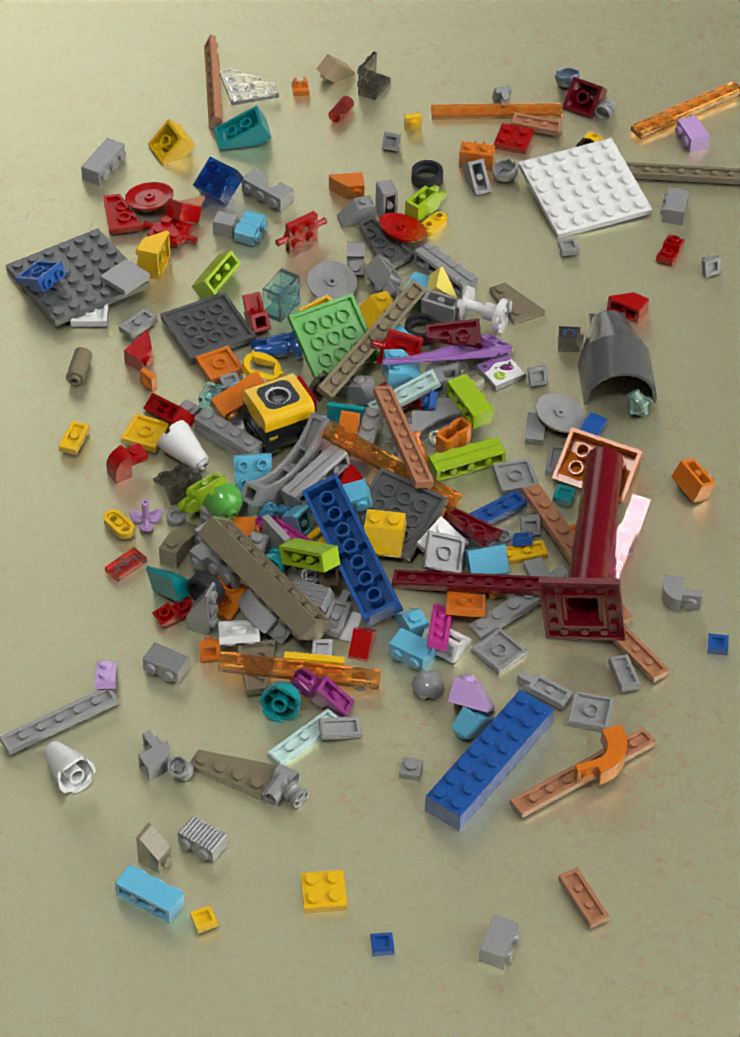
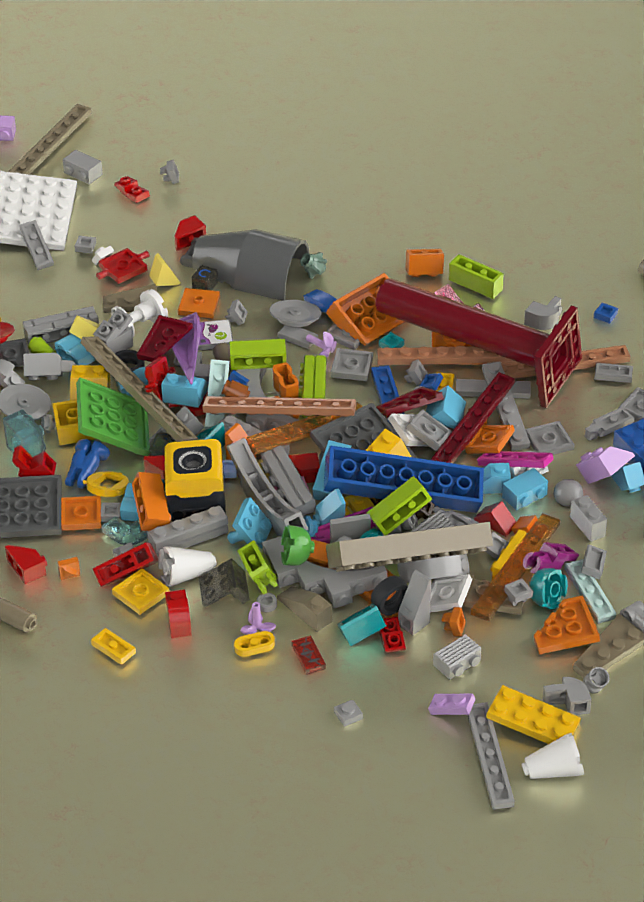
camera: 65 degrees left, 5 degrees down
none -> light grey tile [19,220,54,271]
none -> lime cone [28,337,56,354]
none -> white plate [92,246,114,266]
none -> light grey slope [93,308,133,344]
none -> red plate [96,248,150,284]
none -> light yellow slope [149,253,181,286]
none -> orange plate [178,288,220,319]
none -> dark orange brick [221,380,251,397]
none -> lavender plant [306,332,337,358]
none -> light grey plate [334,699,363,727]
none -> lime brick [449,254,504,299]
none -> yellow plate [486,685,581,744]
none -> light grey tile [504,579,533,606]
none -> orange tile [511,515,539,534]
none -> orange plate [534,595,600,655]
none -> light grey brick [570,495,607,542]

